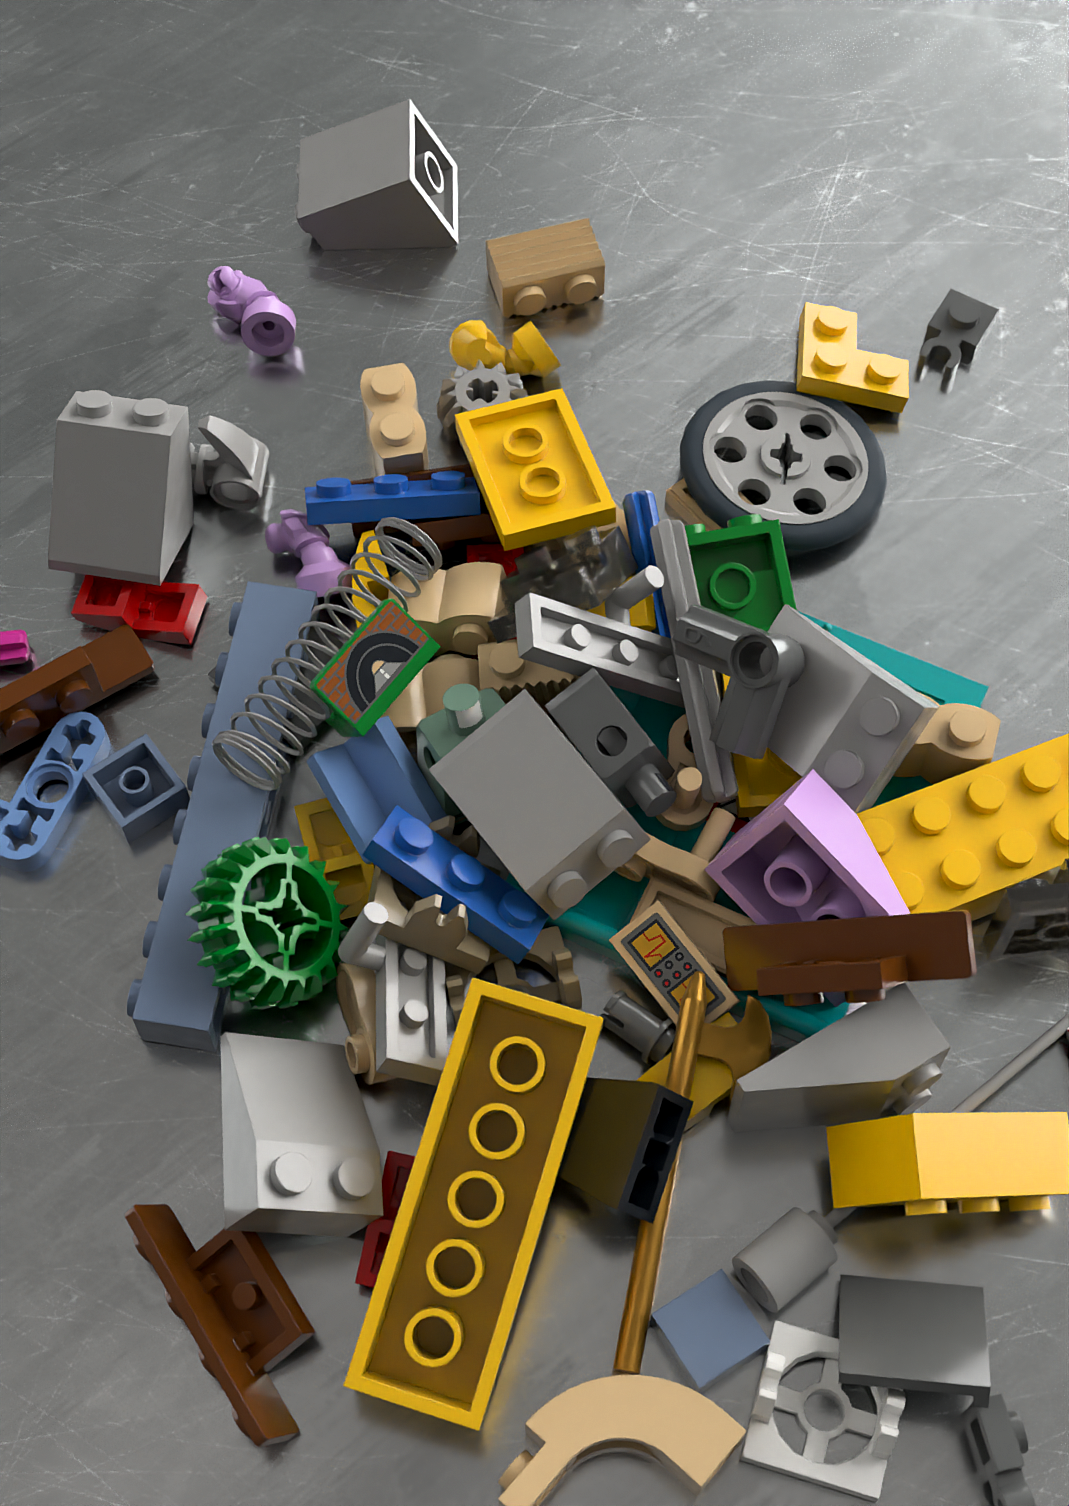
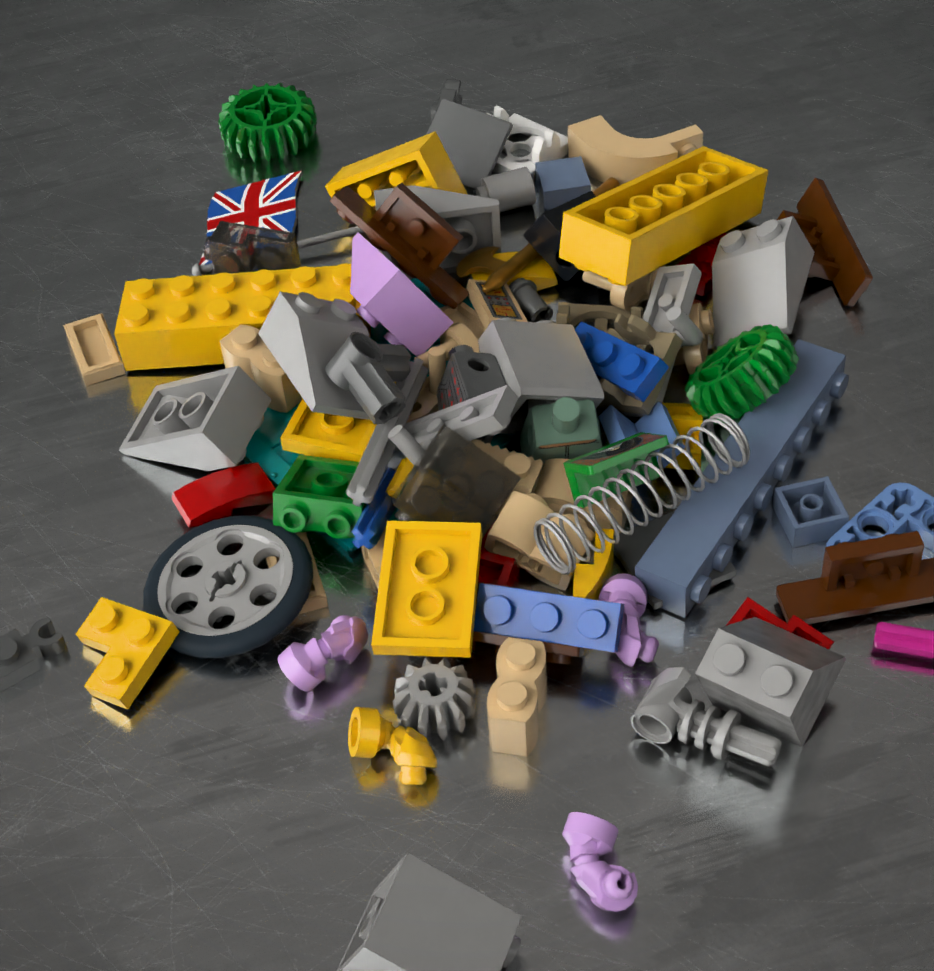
camera: 155 degrees left, 15 degrees down
tan brick [485,218,605,318] -> none
none -> light grey slope [119,366,272,471]
none -> red slope [172,462,275,528]
none -> lavender arm [277,615,368,692]

